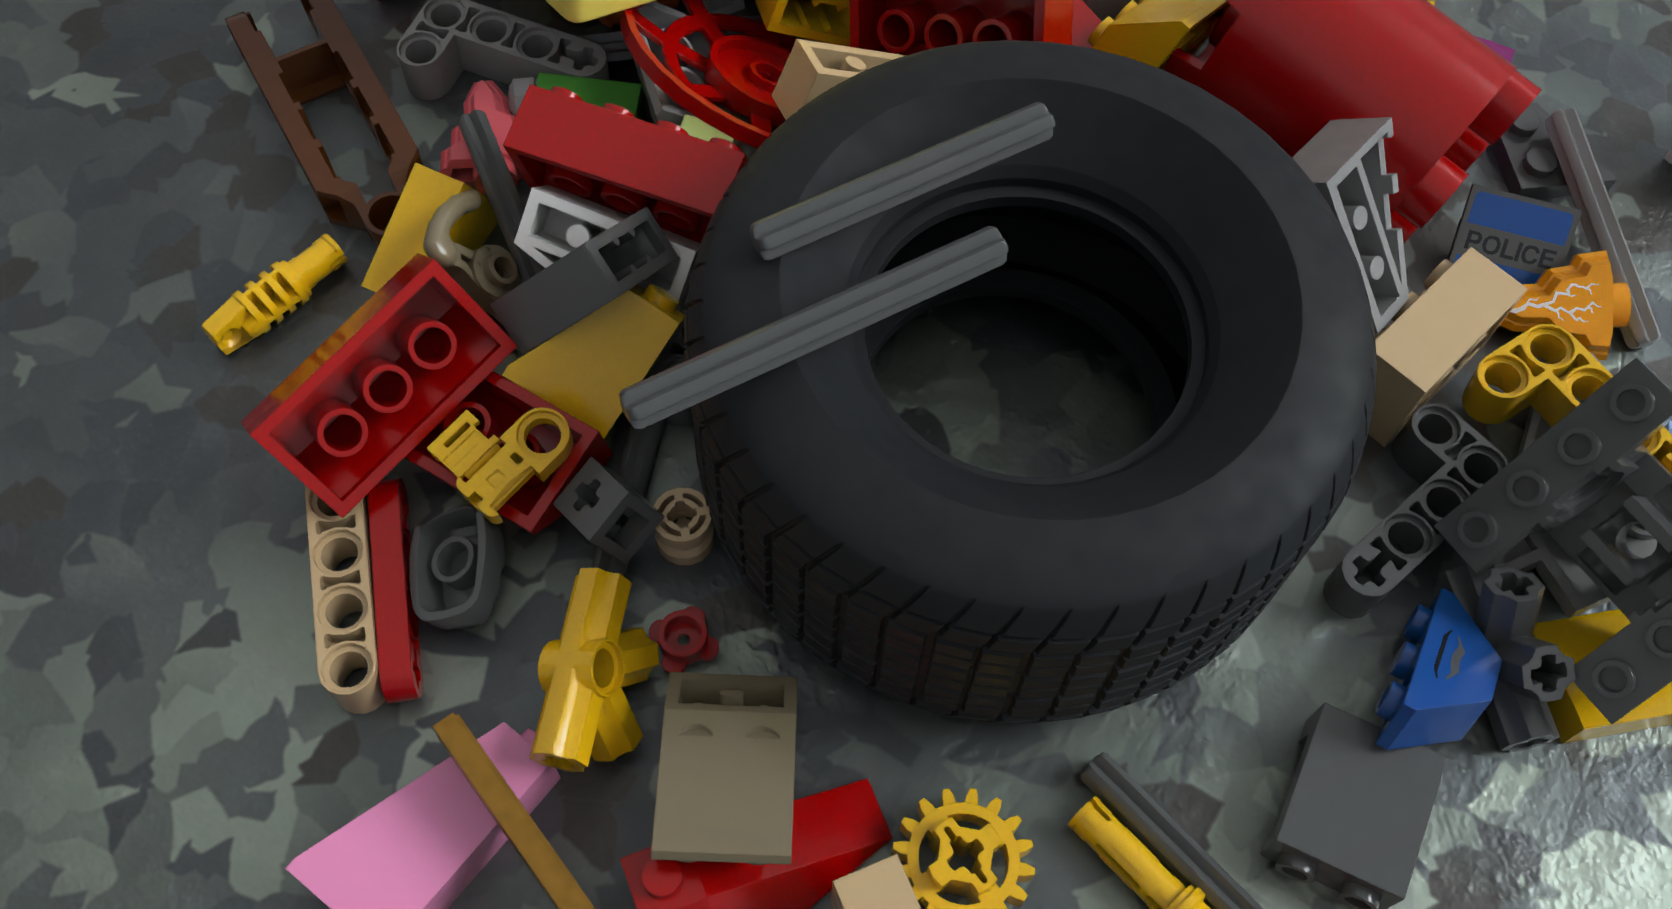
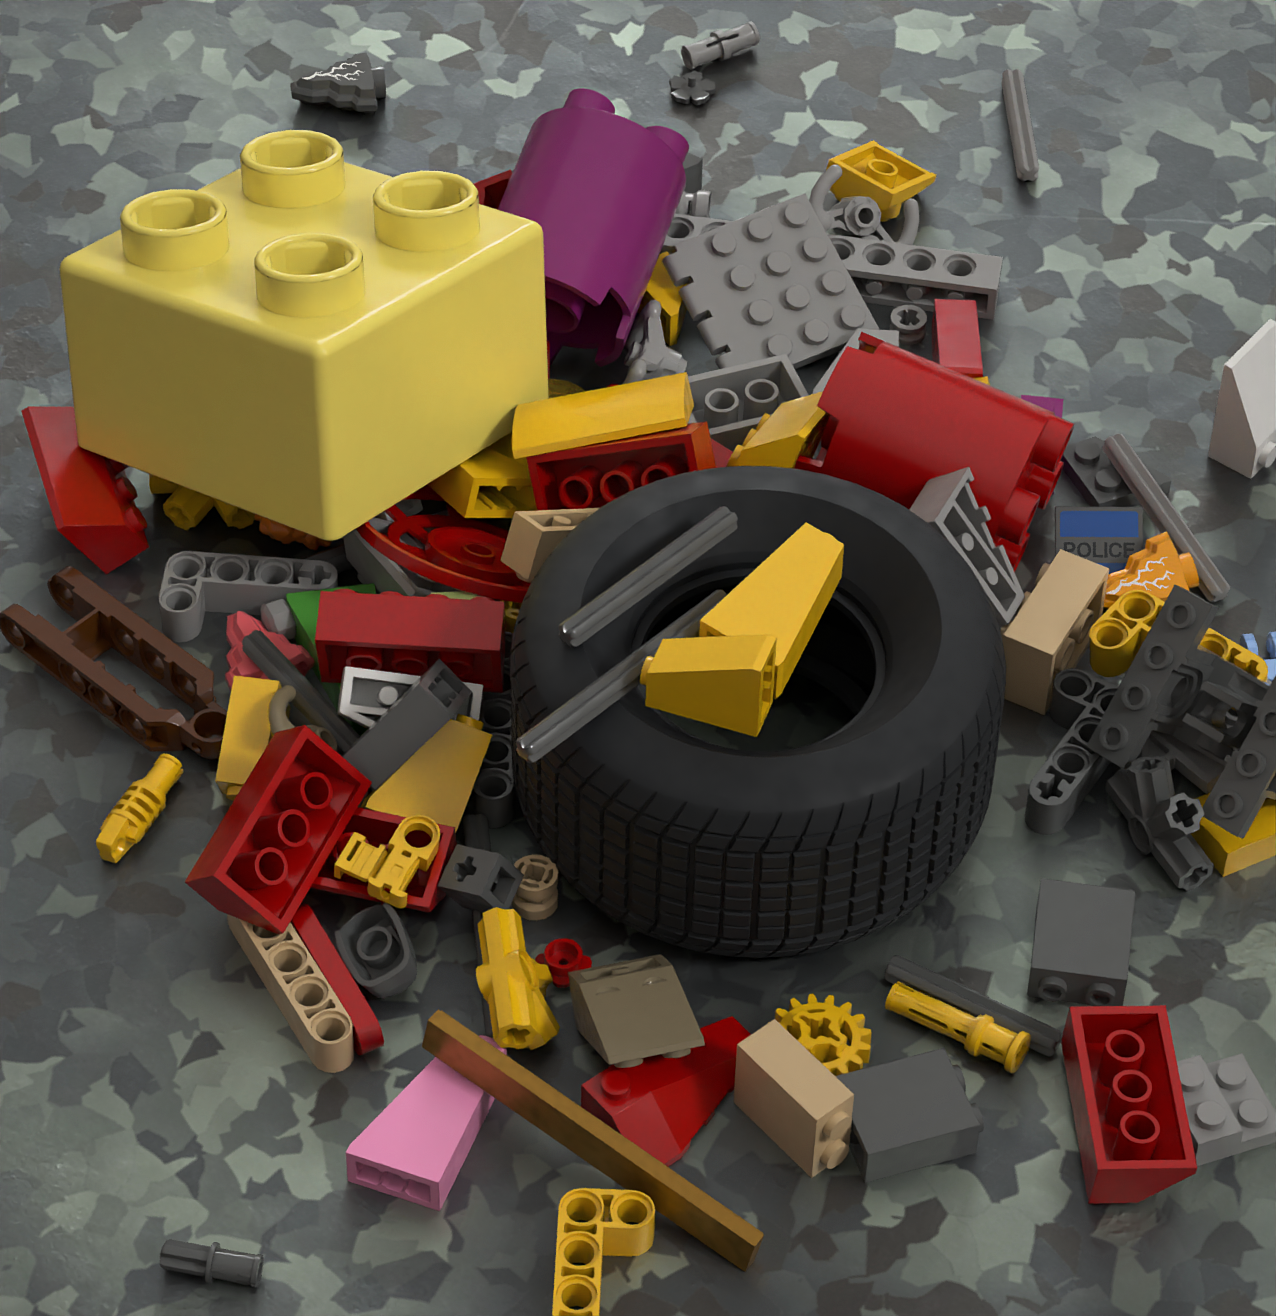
camera: 15 degrees left, 15 degrees down
blue slope [1375,588,1502,750] -> none
none -> yellow slope [640,634,777,737]
none -> yellow slope [699,523,844,699]

